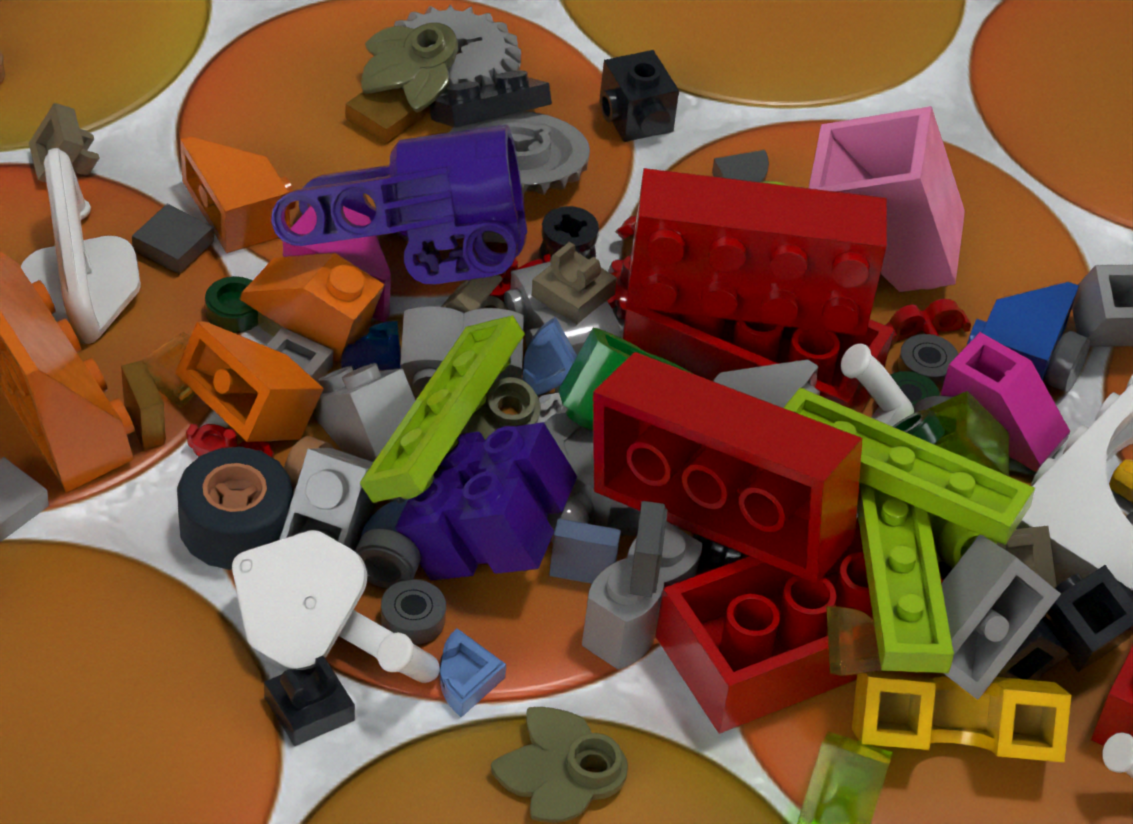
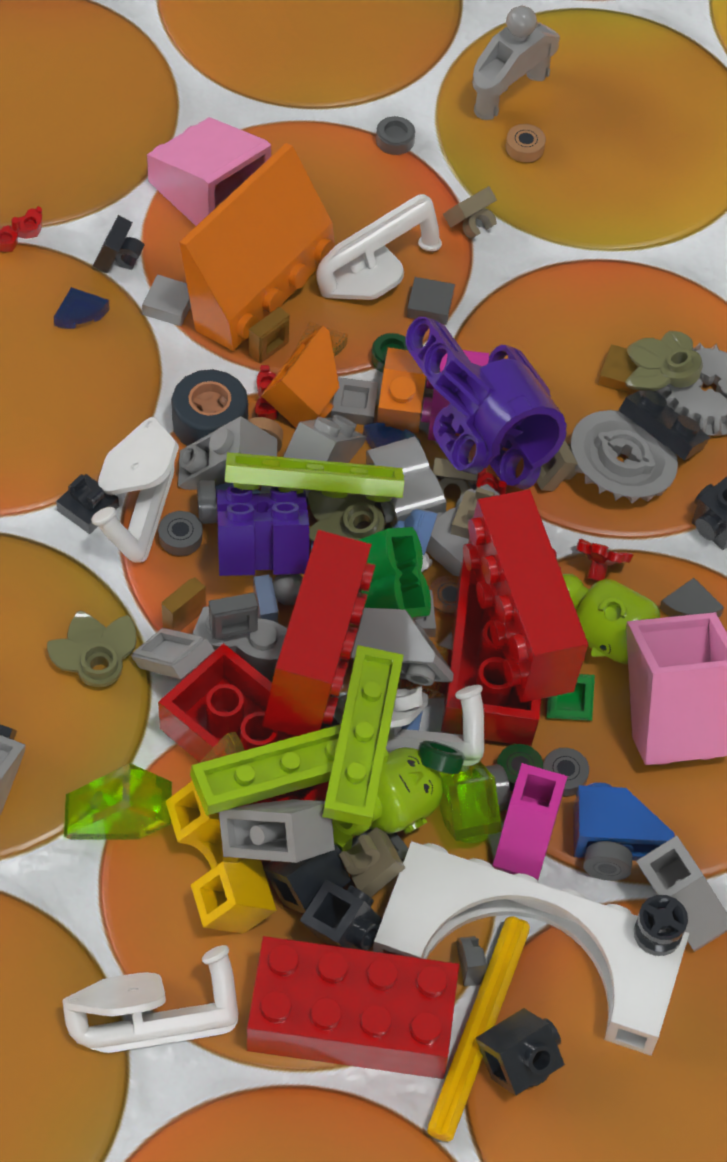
camera: 70 degrees right, 10 degrees up
orange slope [180,136,296,253] -> none
medium blue tile [439,628,506,717] -> none
black wheel [539,206,599,260] -> none
red piece [886,299,971,346] -> none
none -> light grey tile [131,628,215,679]
none -> pearl gold tile [162,577,206,631]

